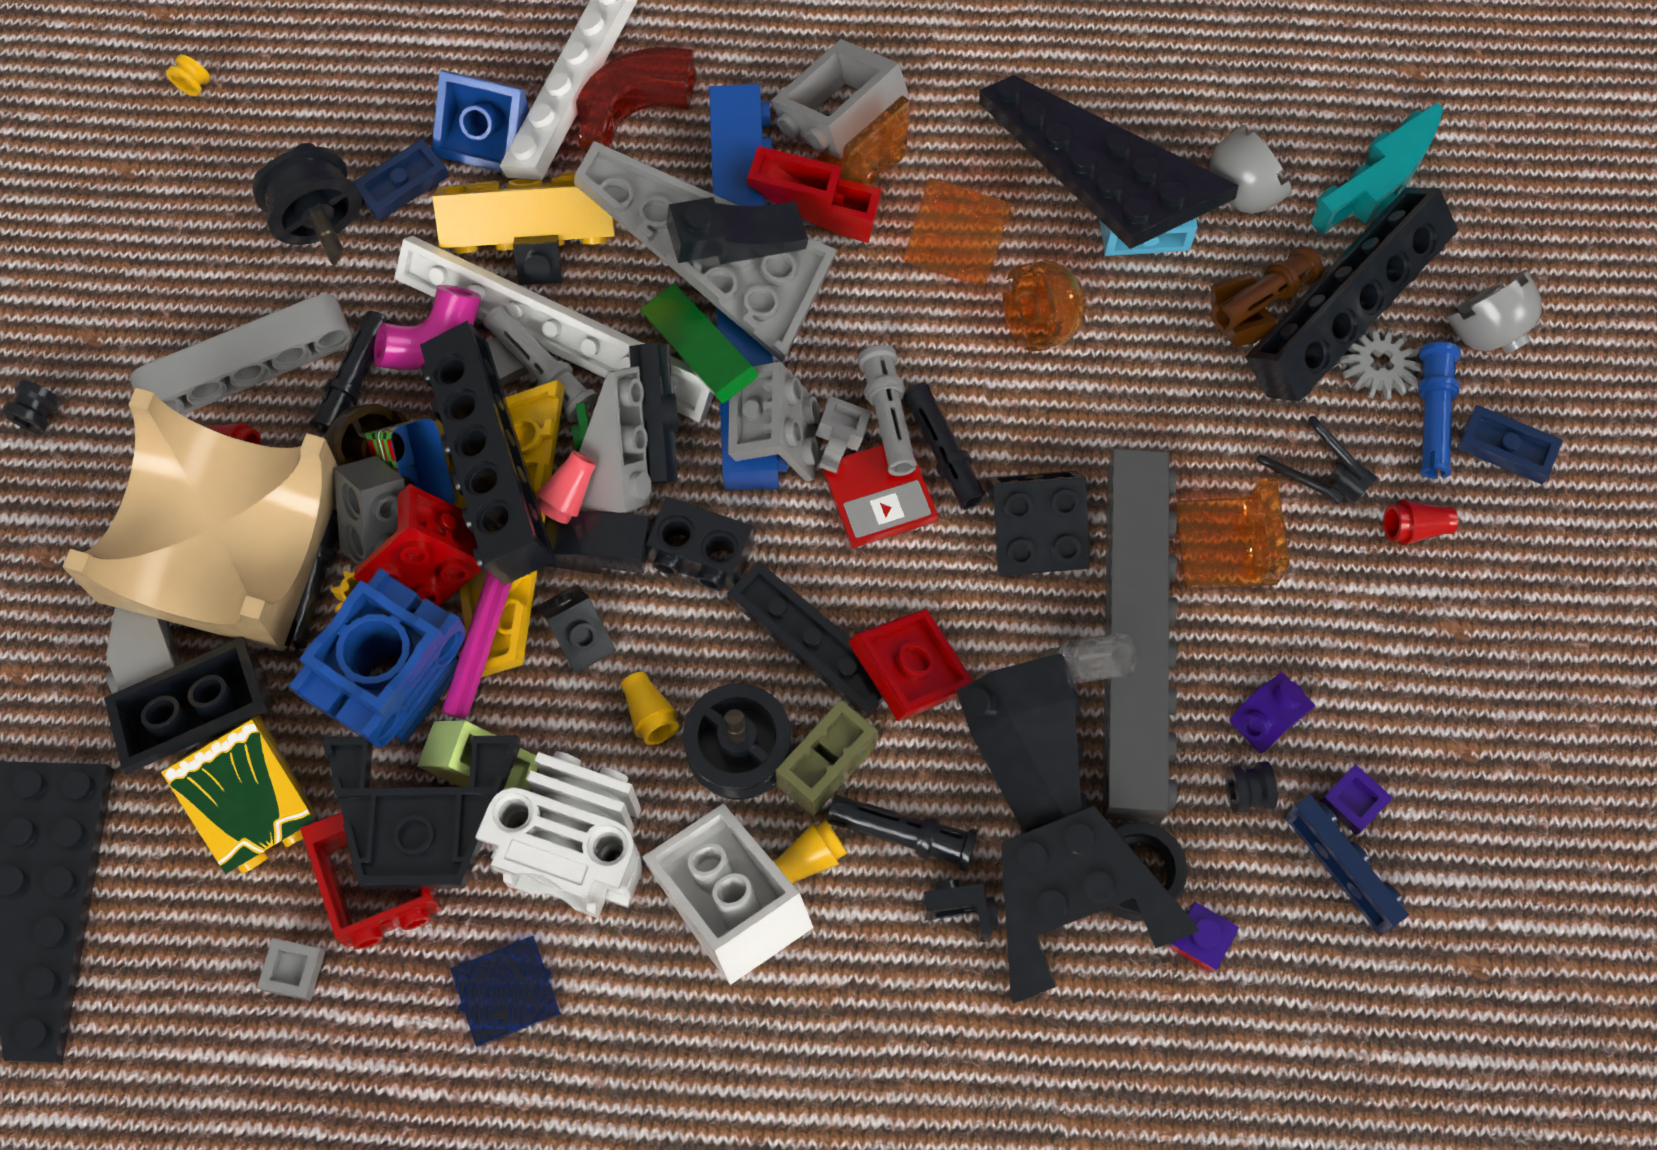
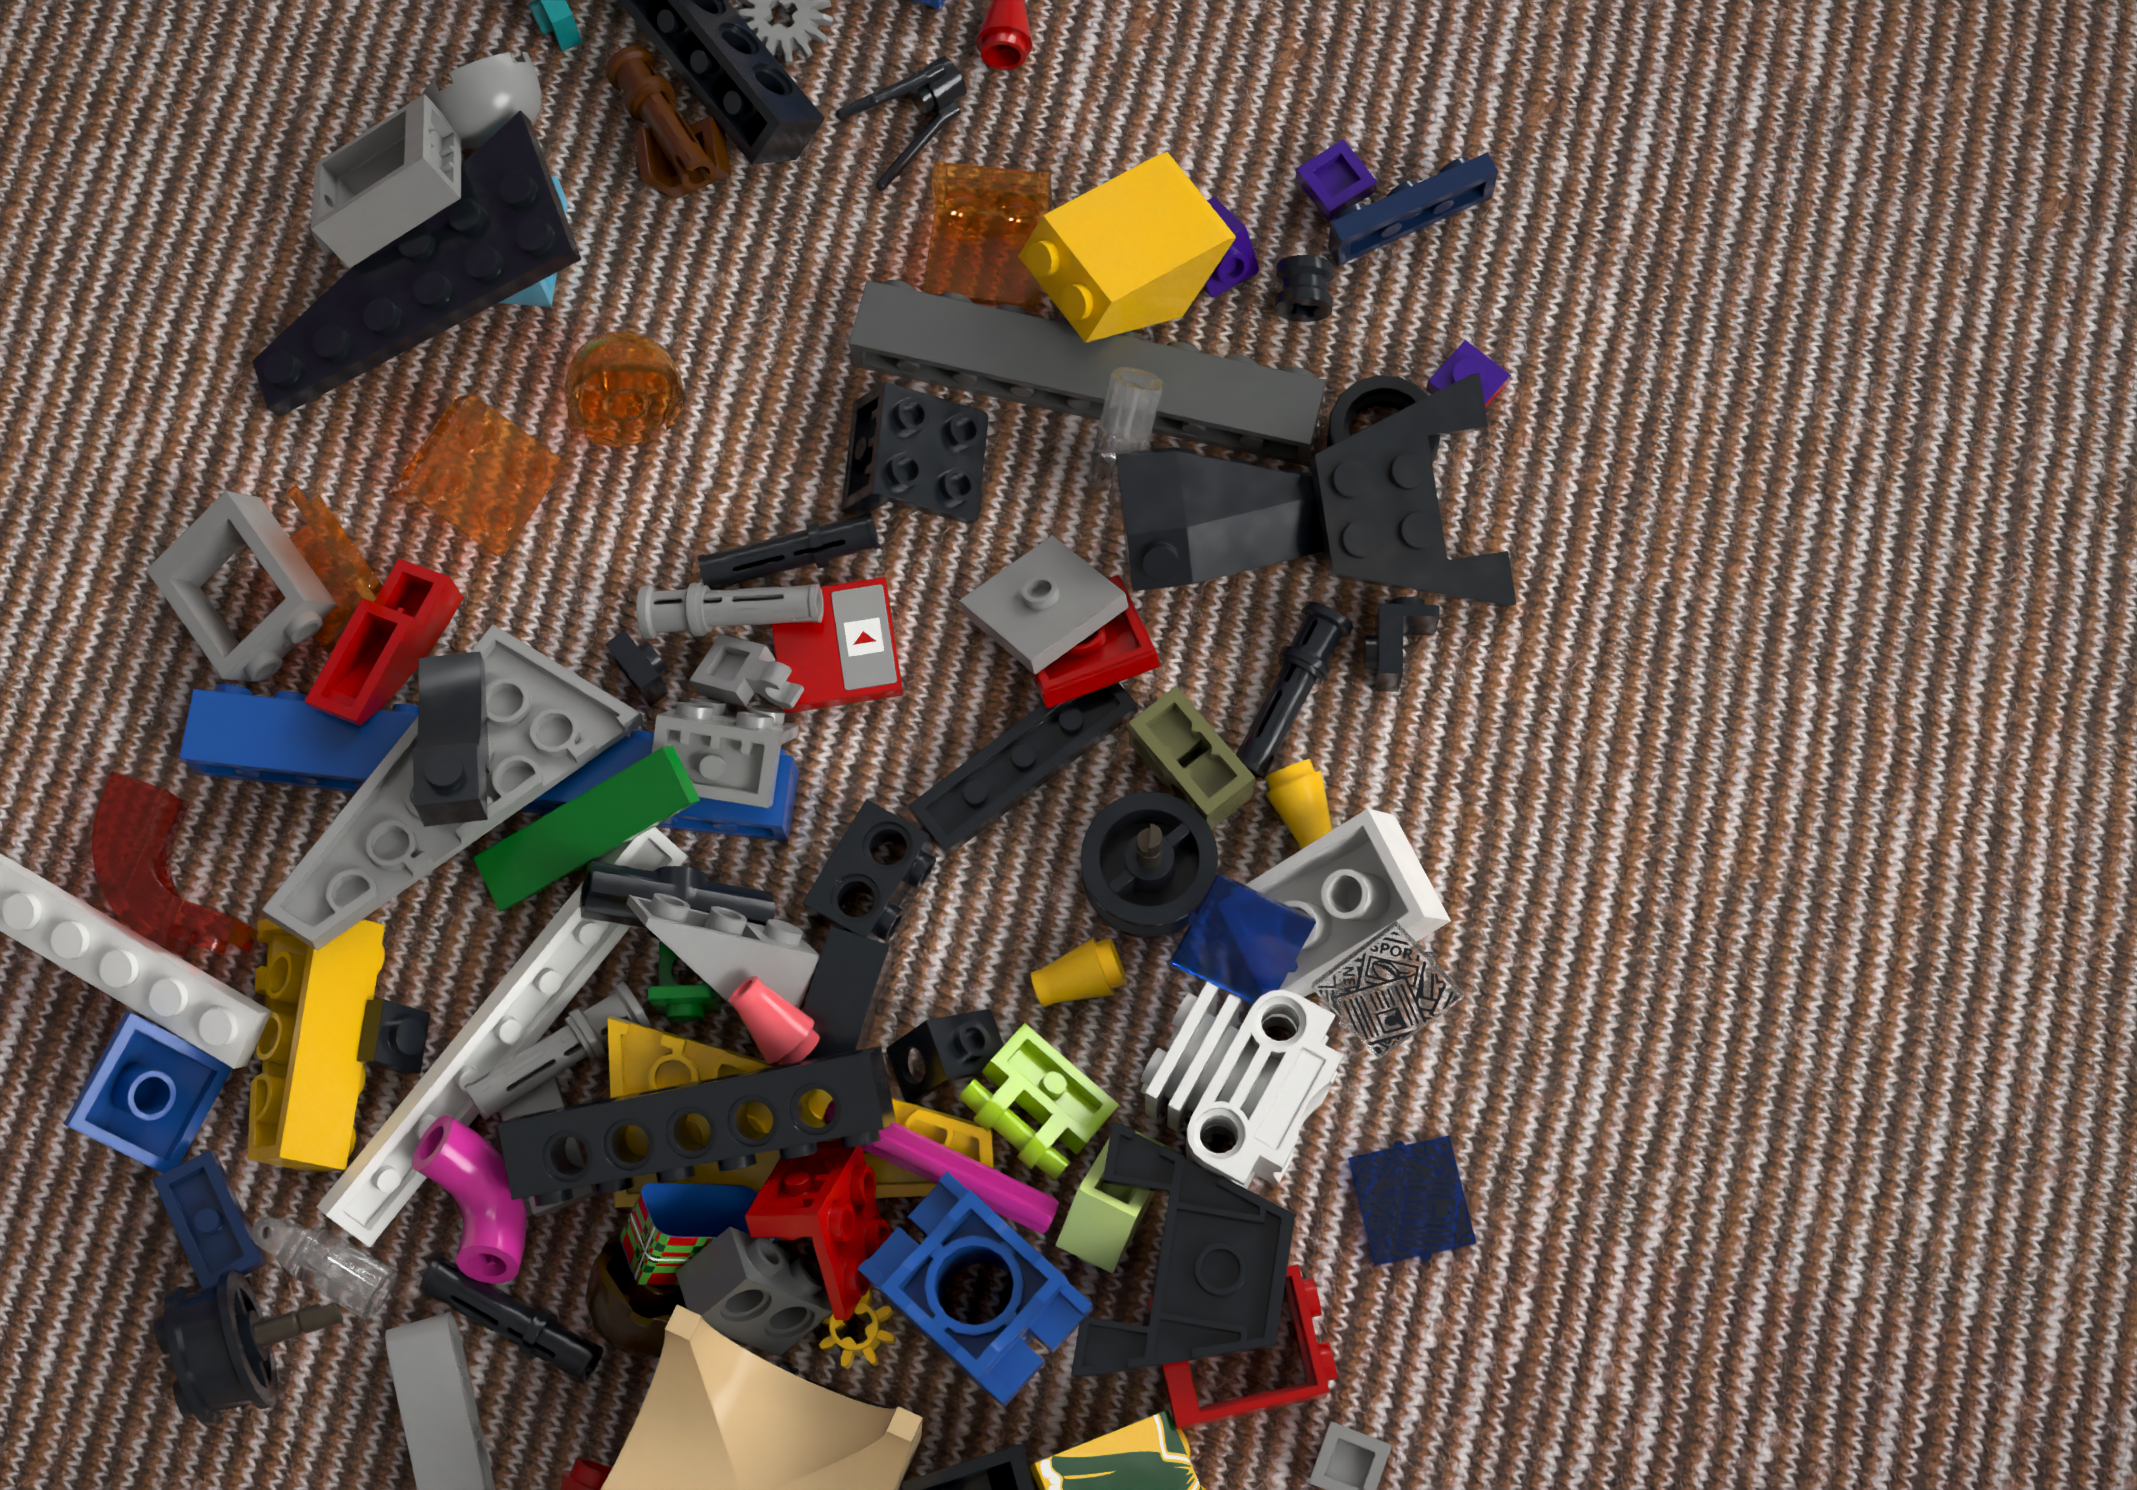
camera: 75 degrees left, 5 degrees up
none -> clear piece [252,1217,397,1320]
none -> light grey window [310,94,461,268]
none -> black plate [605,630,669,707]
none -> lime plate [958,1023,1119,1181]
none -> light grey plate [959,535,1129,674]
none -> yellow slope [1018,152,1236,343]
none -> clear blue piece [1170,872,1316,1004]
none -> clear piece [1312,921,1464,1059]

